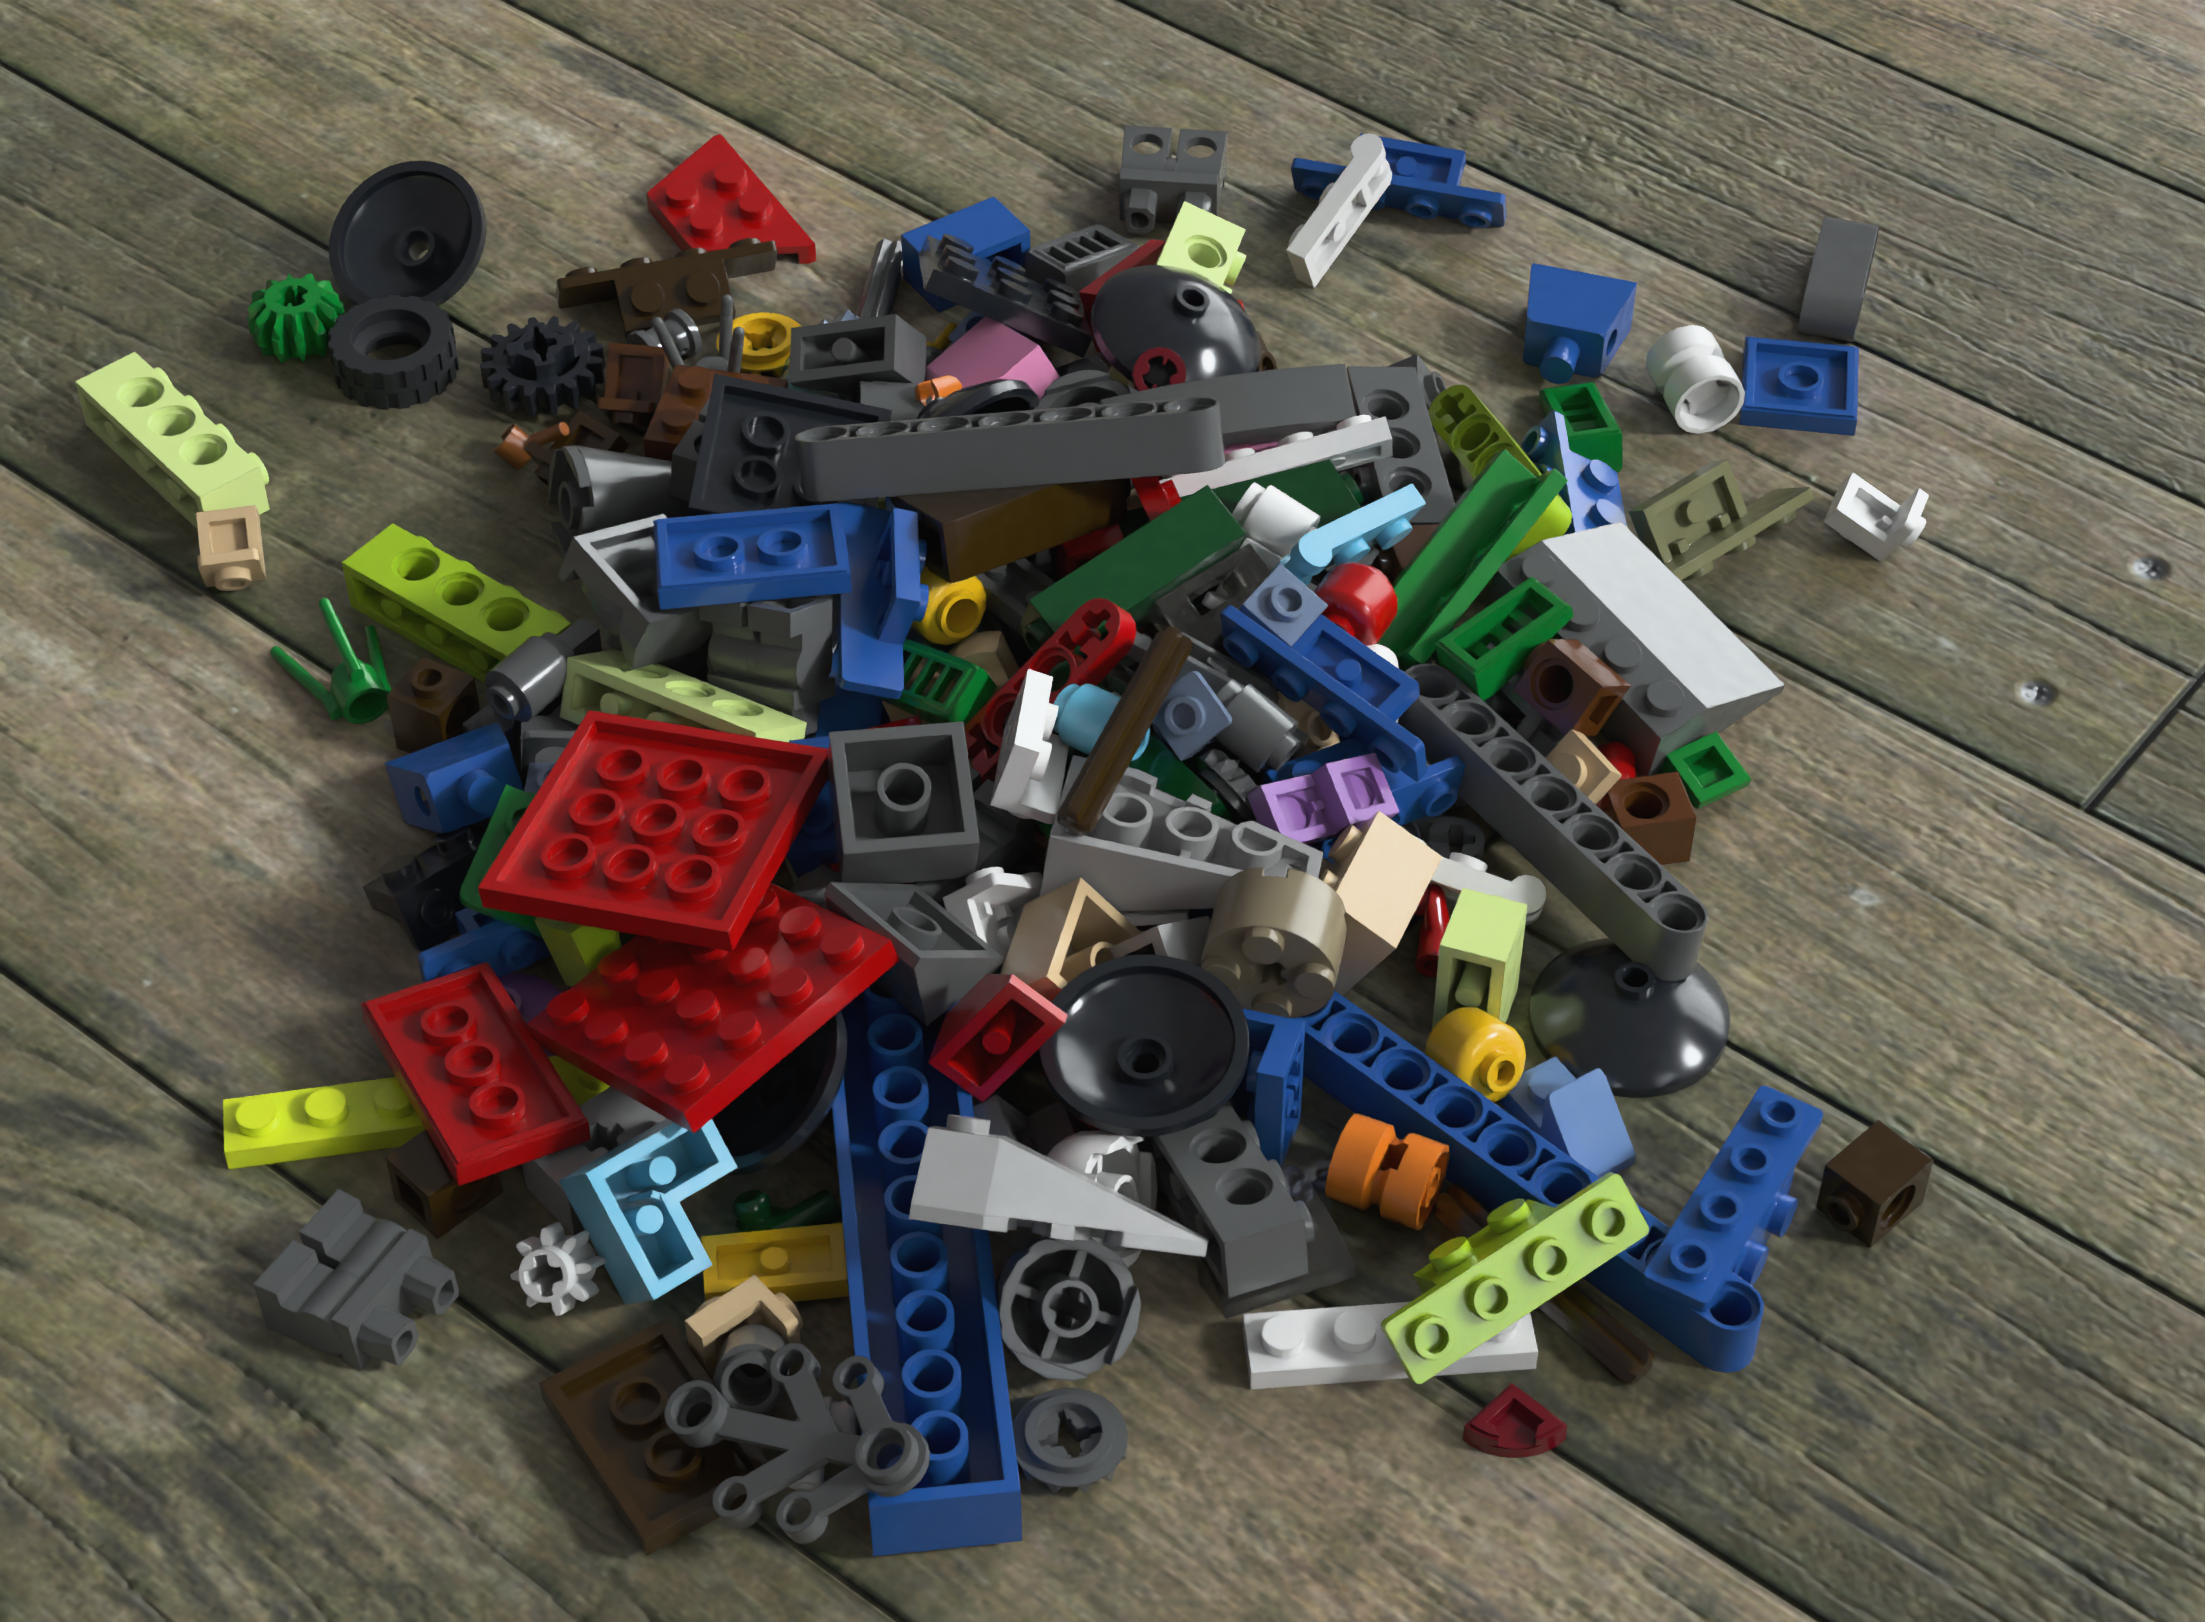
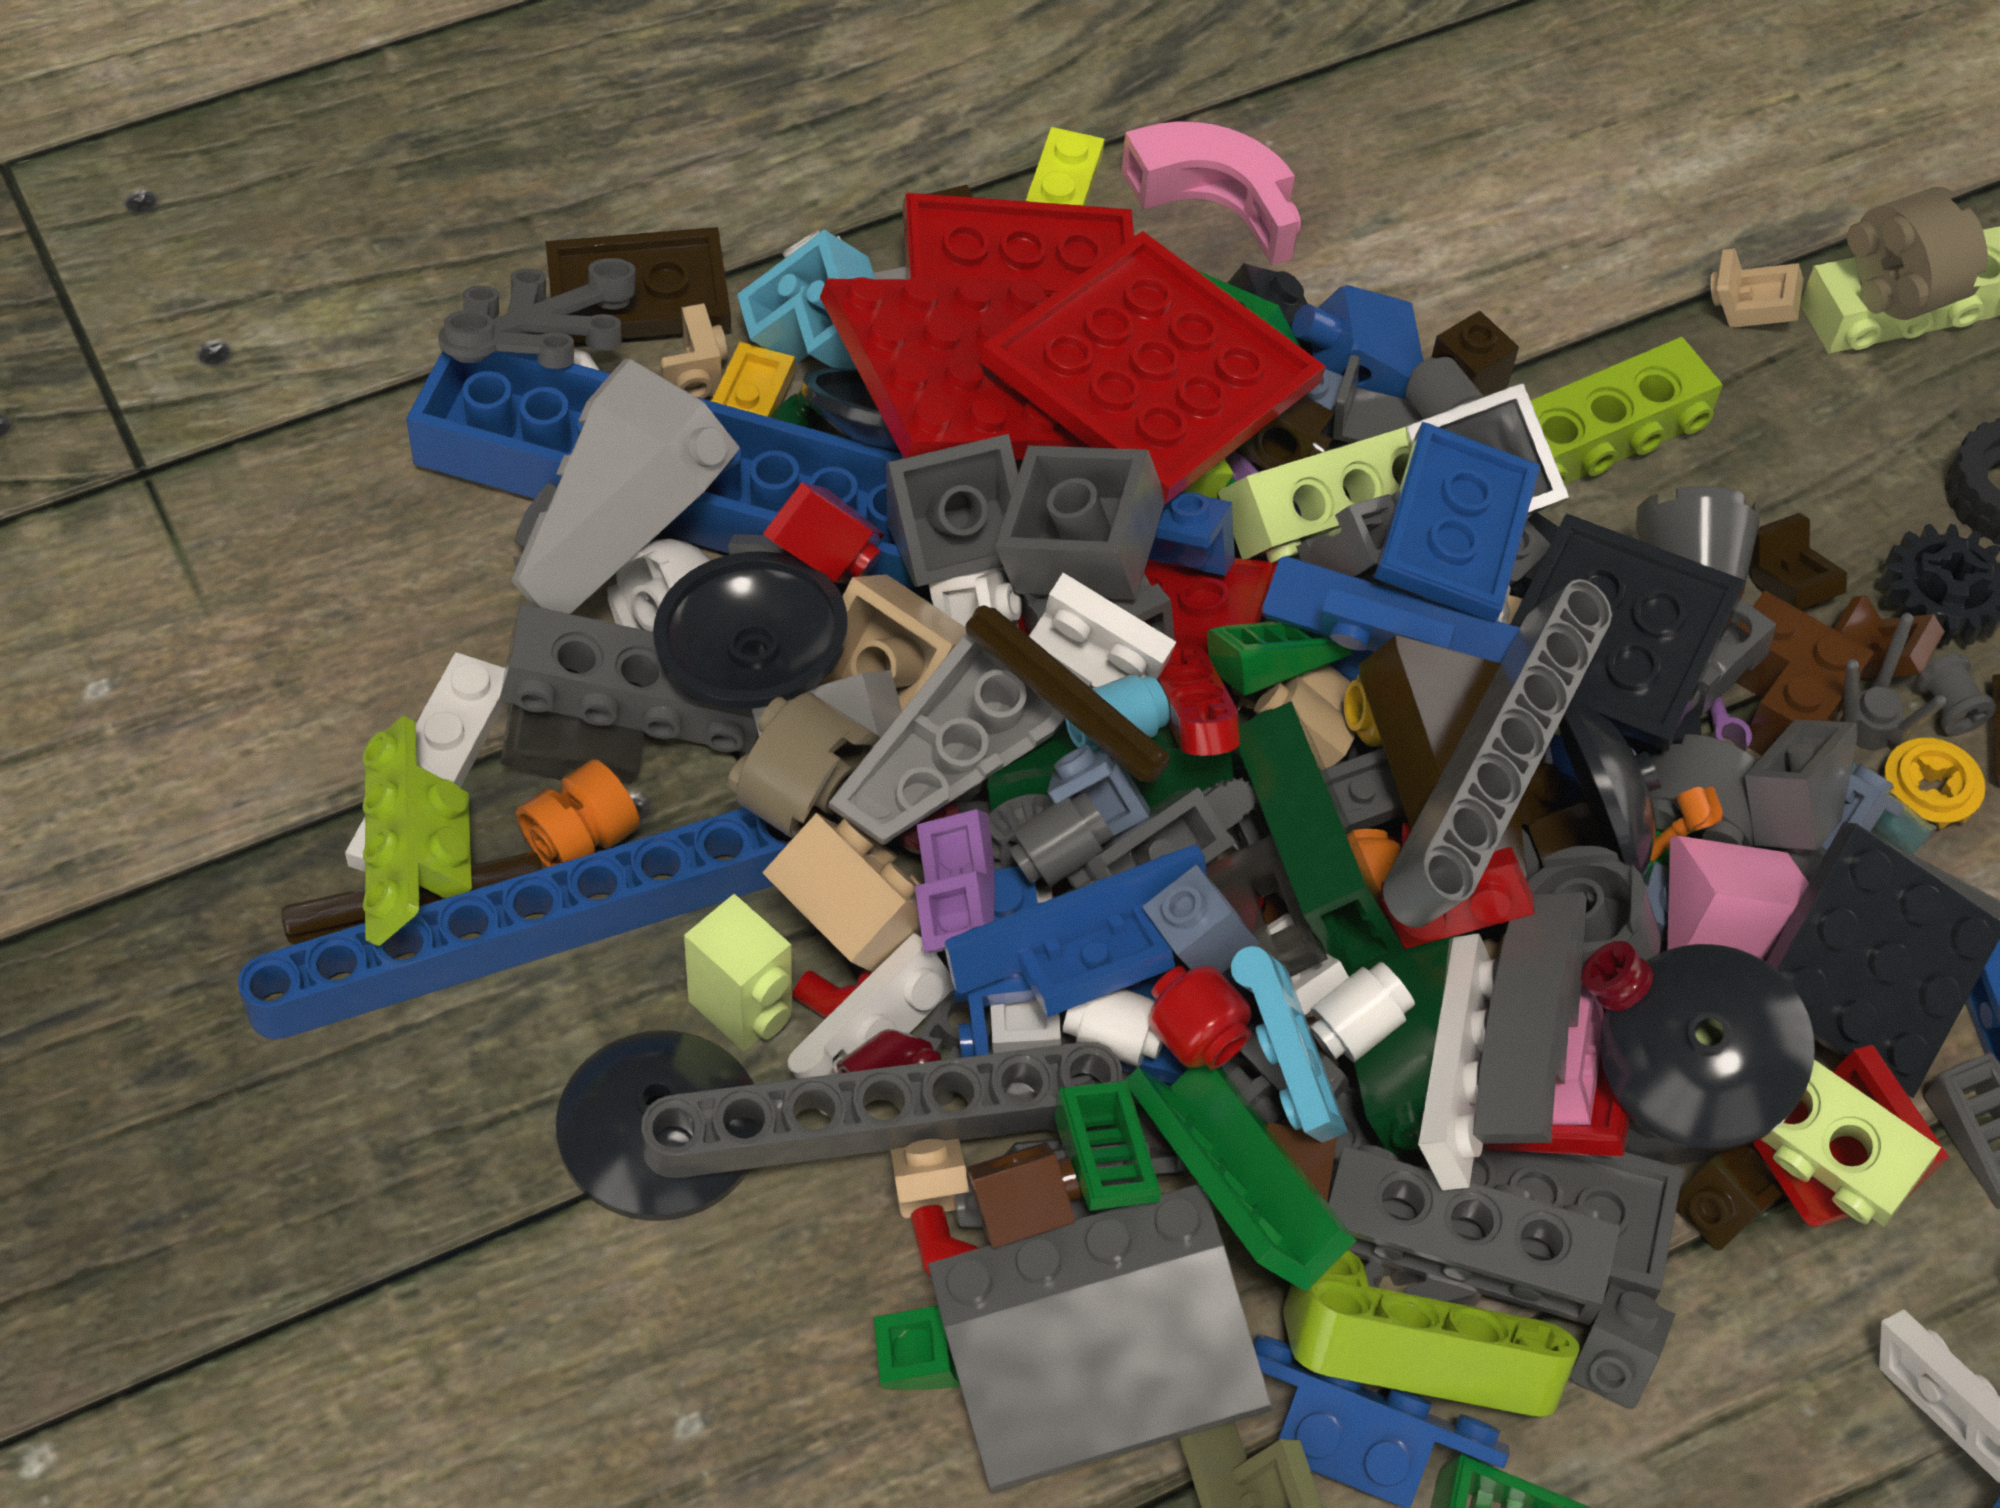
camera: 110 degrees right, 10 degrees up
dark grey hips [253,1189,459,1371] -> none
green plant [270,597,392,724] -> none
dark orange hand [493,422,570,469] -> none
dark grey brick [714,1324,790,1414] -> none
dark grey gear [1013,1388,1128,1495] -> none
blue bracket [1232,1009,1305,1170] -> none
yellow head [1425,1007,1526,1103] -> none
dark red tile [1462,1383,1568,1458] -> none
medium blue slope [1499,1056,1636,1178] -> none
reddish brown brick [1600,772,1697,865] -> none
blue bracket [1642,1086,1823,1312] -> none
dark brown brick [1816,1120,1934,1248] -> none
none -> dark red arm [836,1029,942,1073]
none -> bright pink arch [1121,122,1301,265]
none -> dark tan brick [1847,187,1988,320]

